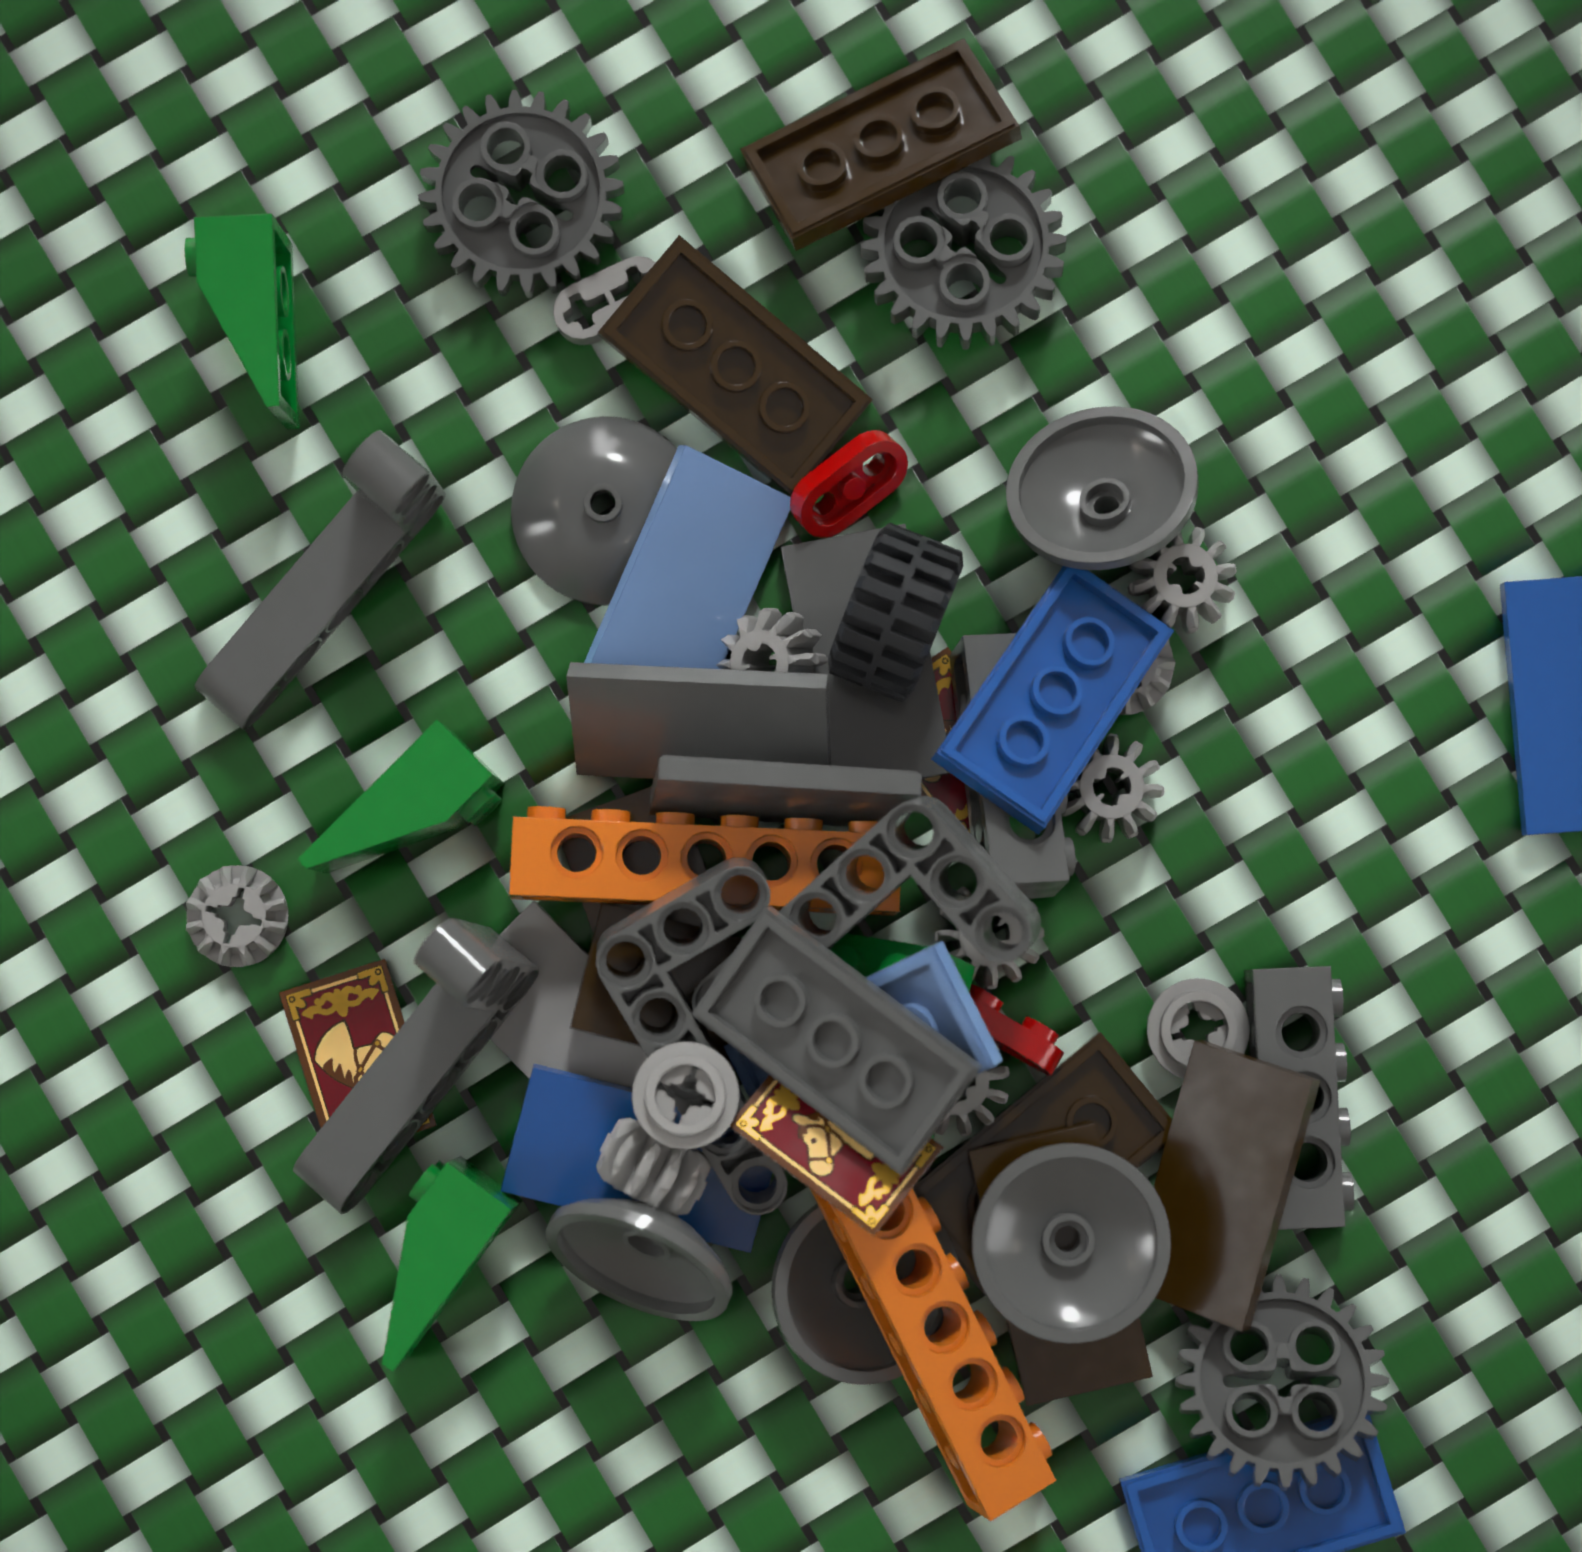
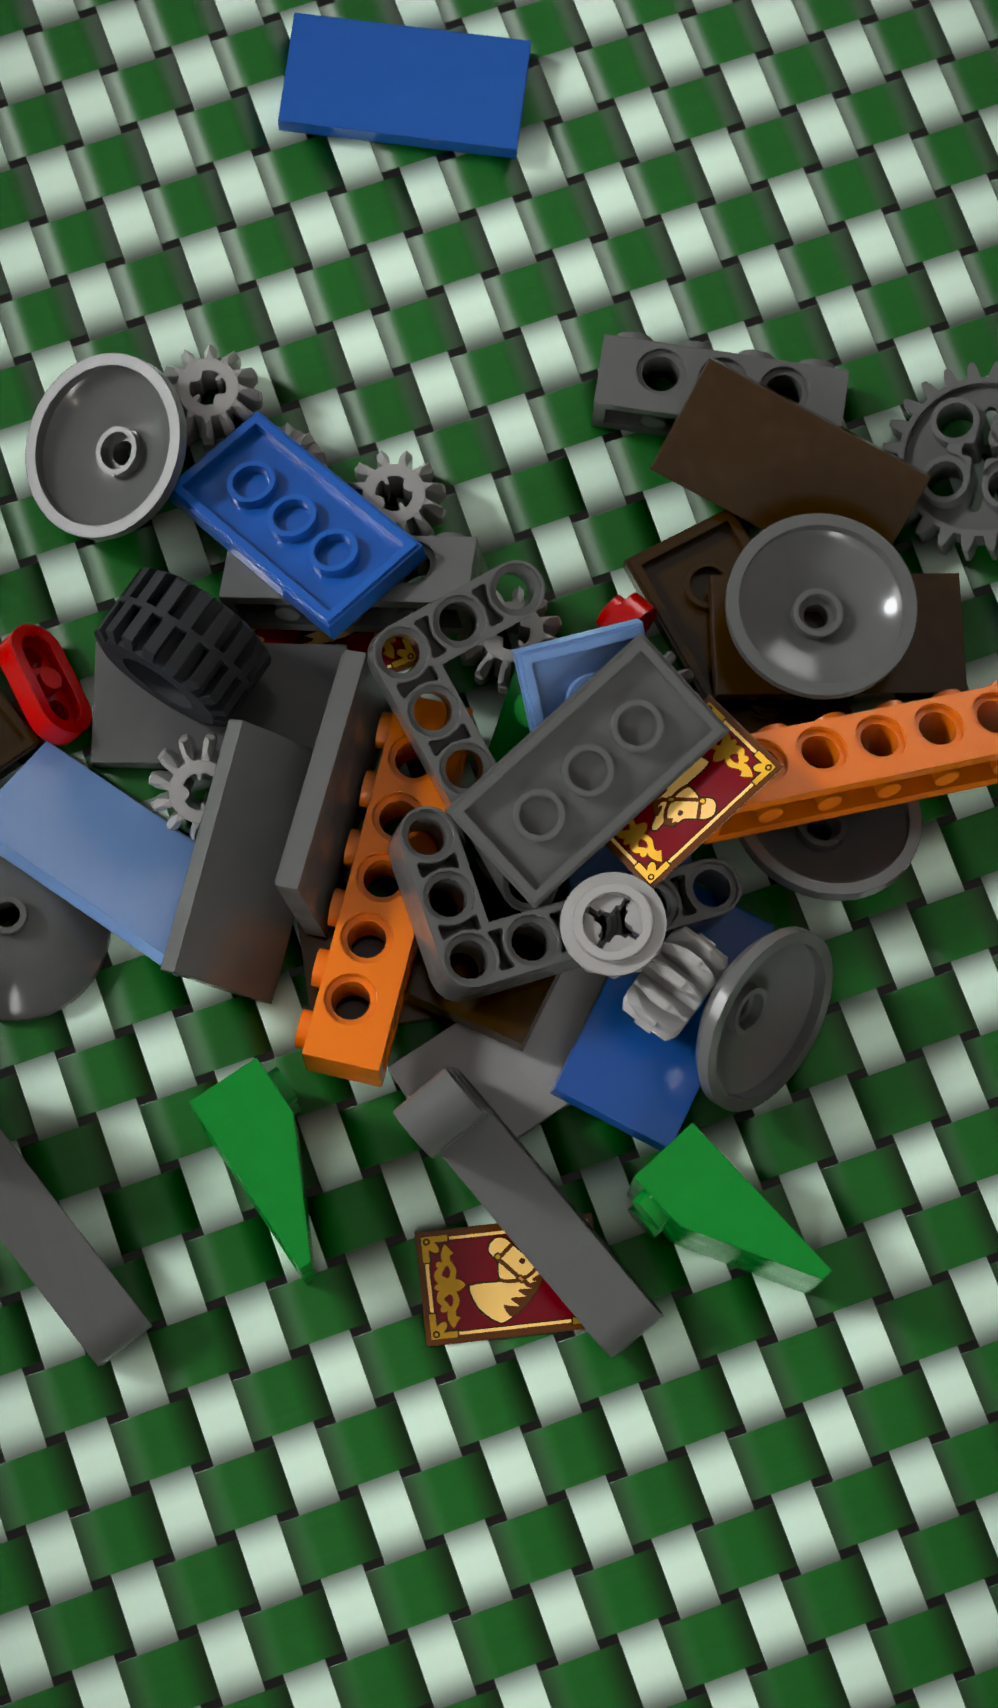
camera: 85 degrees left, 10 degrees down
light grey gear [185,865,288,967] -> none
light grey gear [1147,978,1250,1079] -> none

